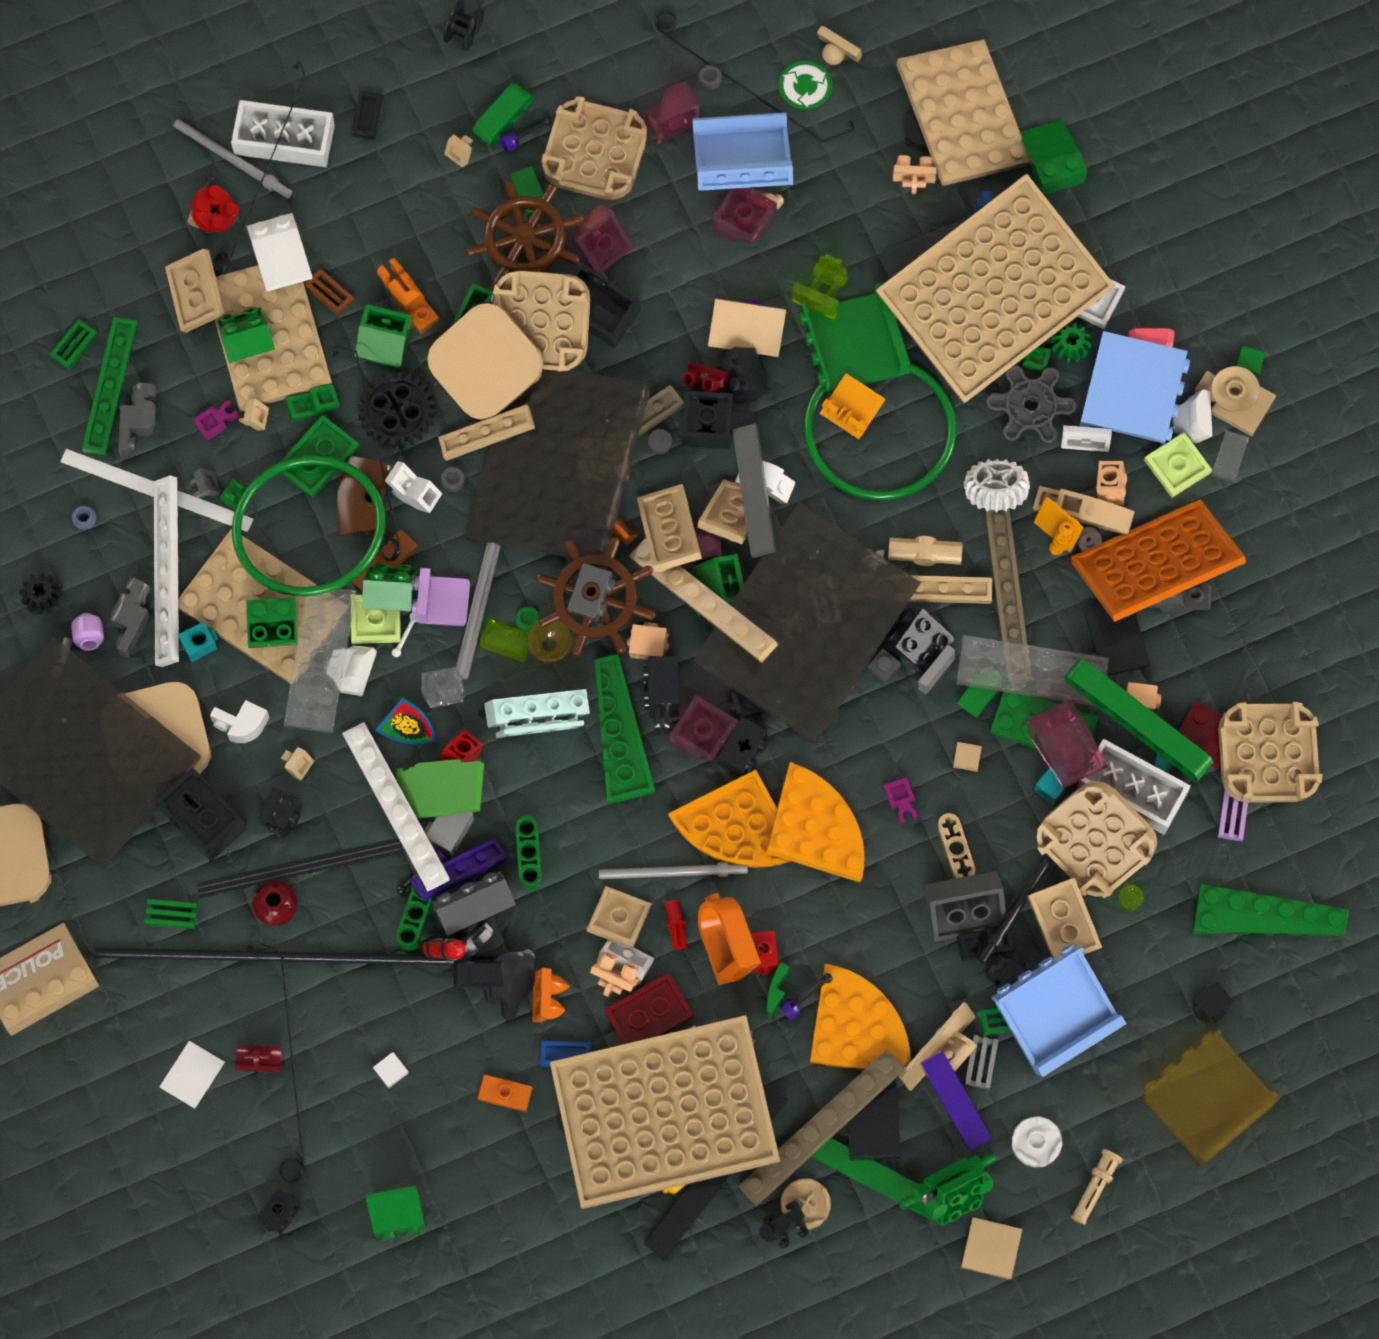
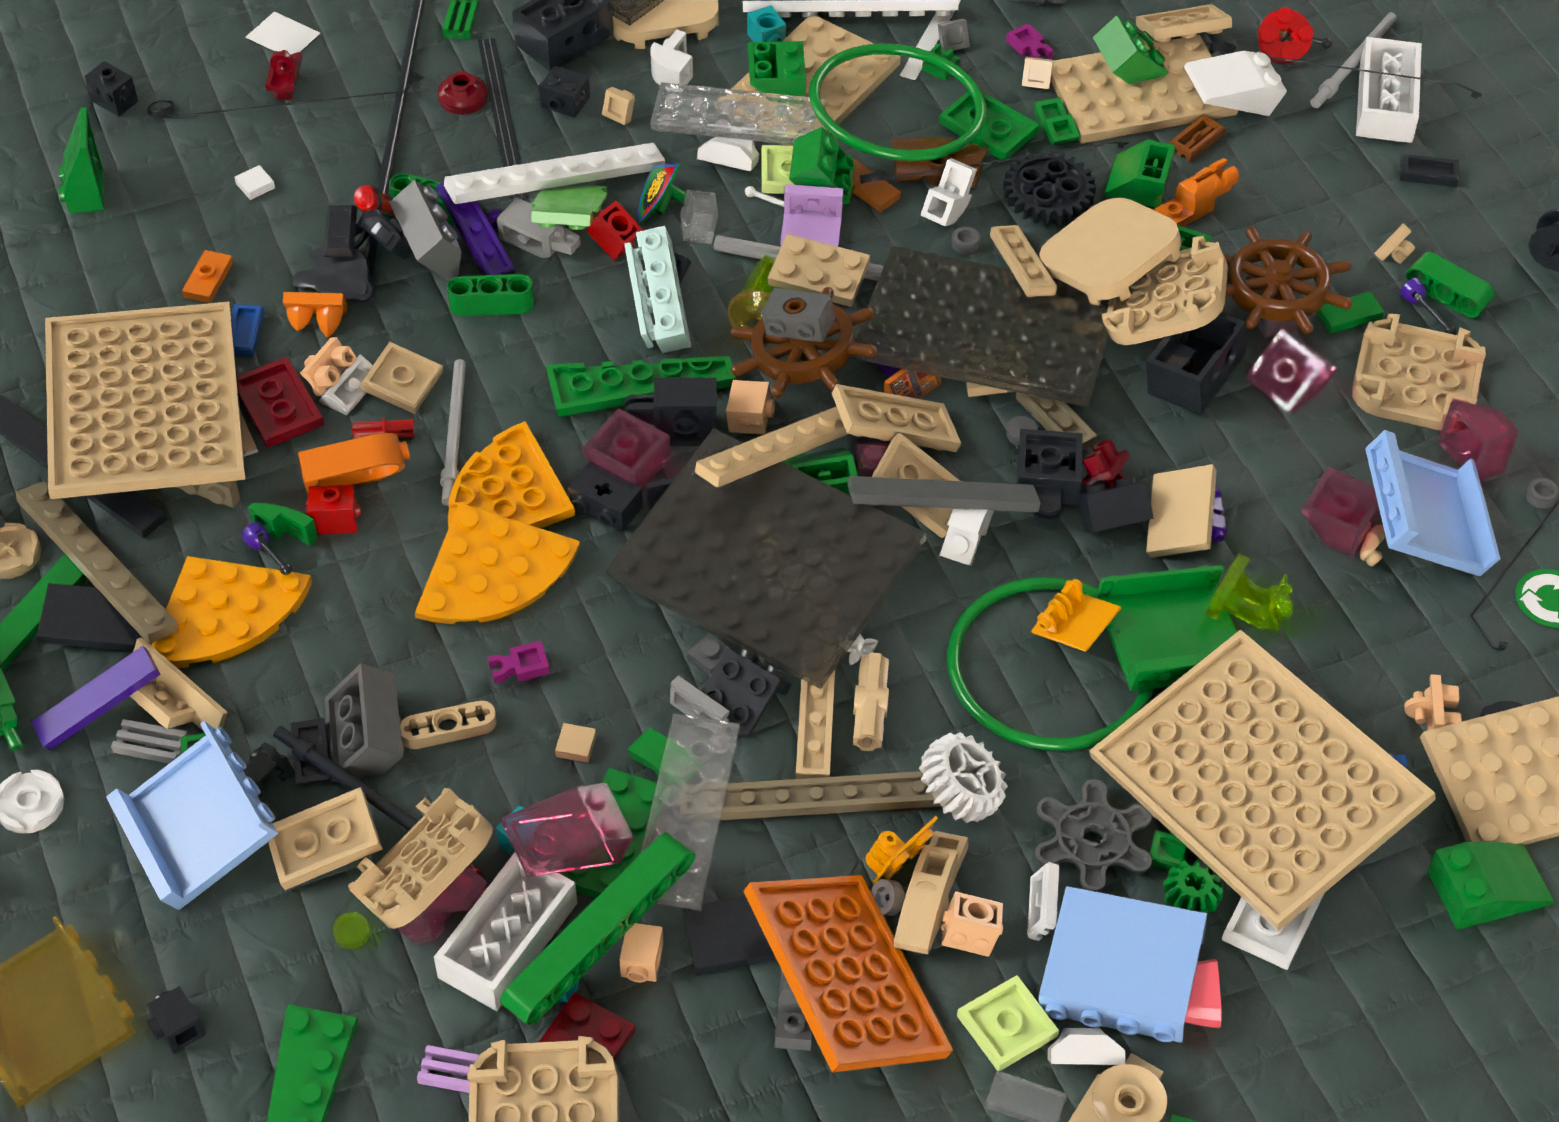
camera: 90 degrees right, 20 degrees down
none -> tan plate [768,234,870,307]

